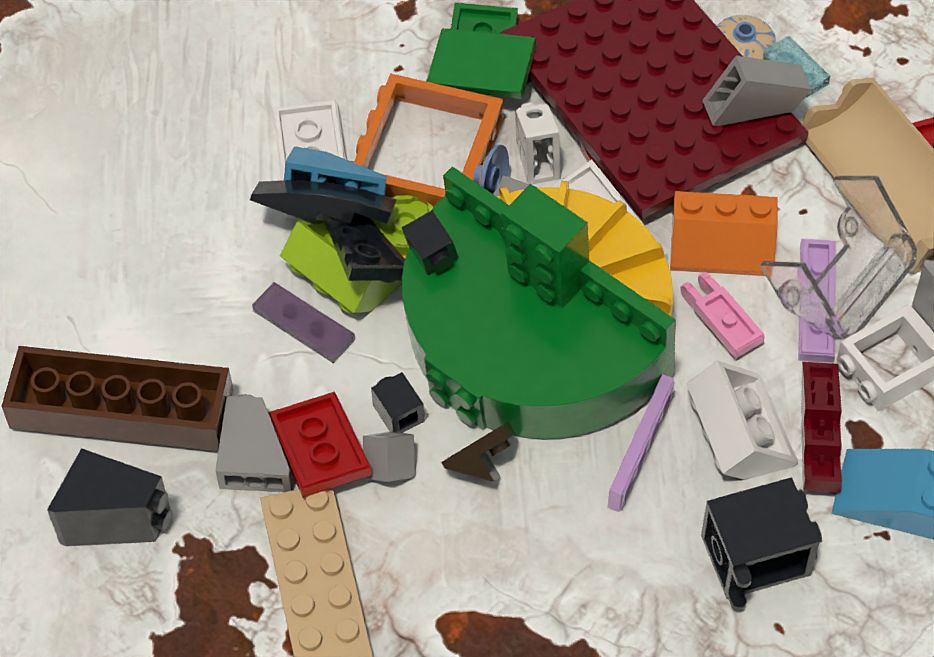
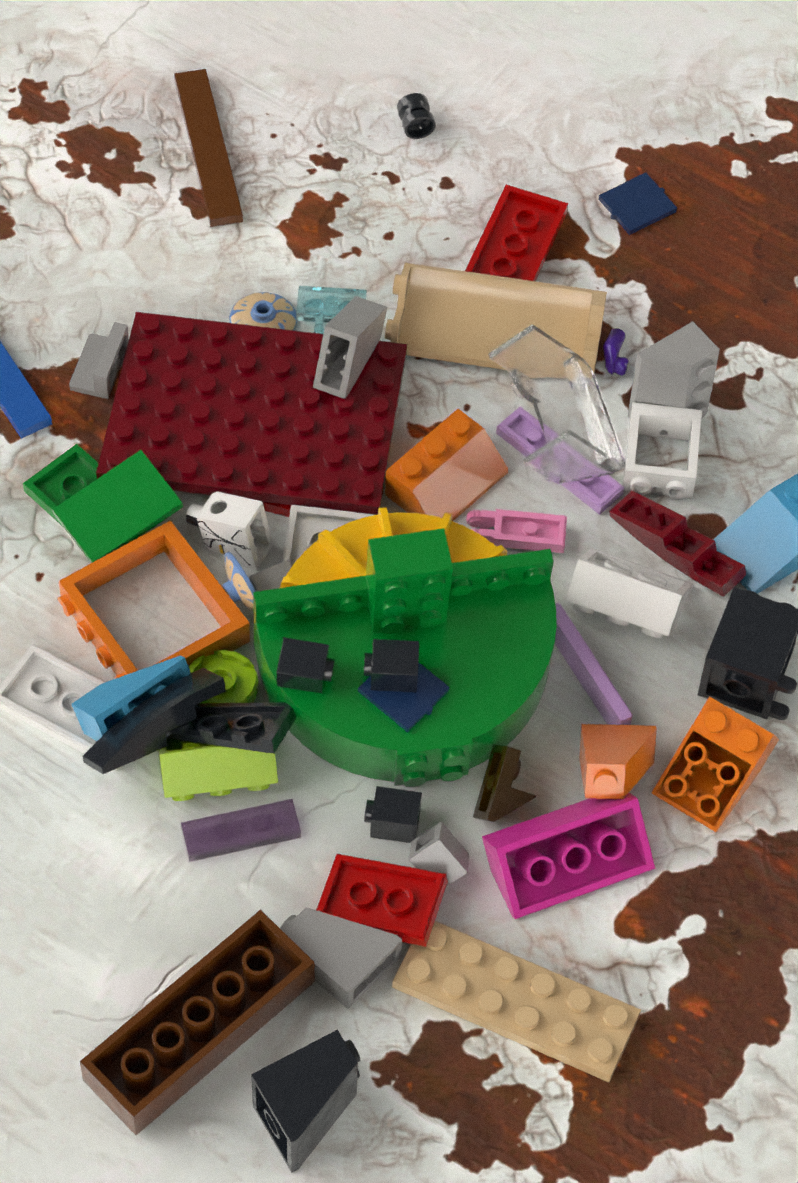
camera: 55 degrees left, 0 degrees up
none -> dark blue piece [358,662,450,733]
none -> black brick [364,639,419,693]
none -> dark pink slope [482,793,655,919]
none -> orange slope [579,724,657,799]
none -> orange slope [651,696,779,832]

